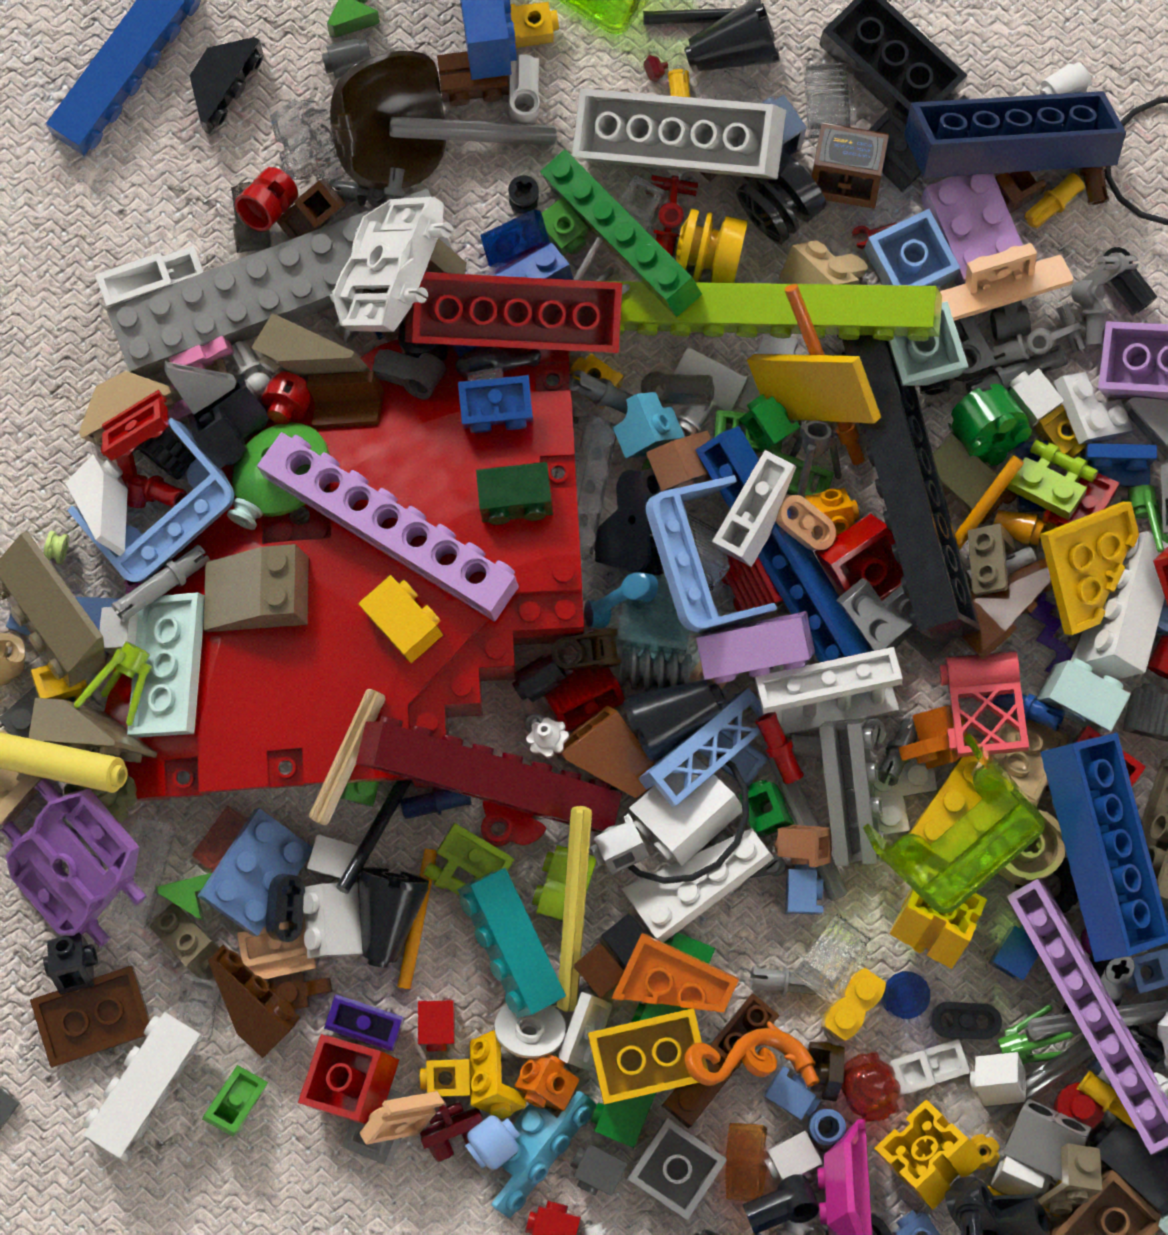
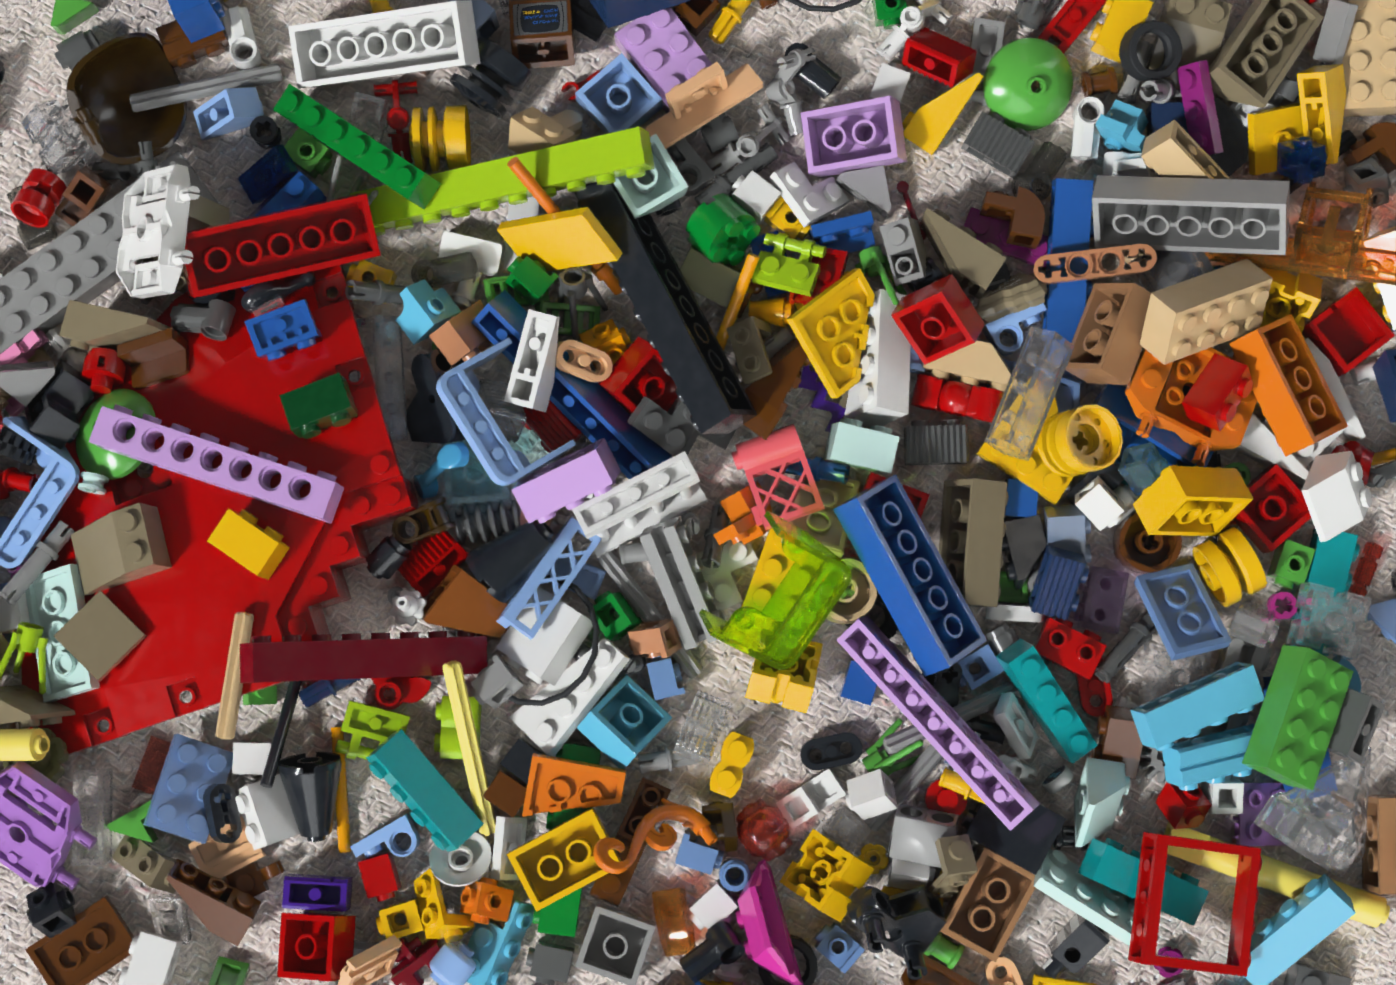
camera: 15 degrees left, 5 degrees up
red pin [755,712,804,784] -> none
clear blue piece [880,971,930,1019] -> none
none -> dark tan tile [54,591,146,681]
none -> light blue slope [193,87,265,140]
none -> light blue plate [350,813,420,859]
none -> medium azure brick [577,675,673,769]

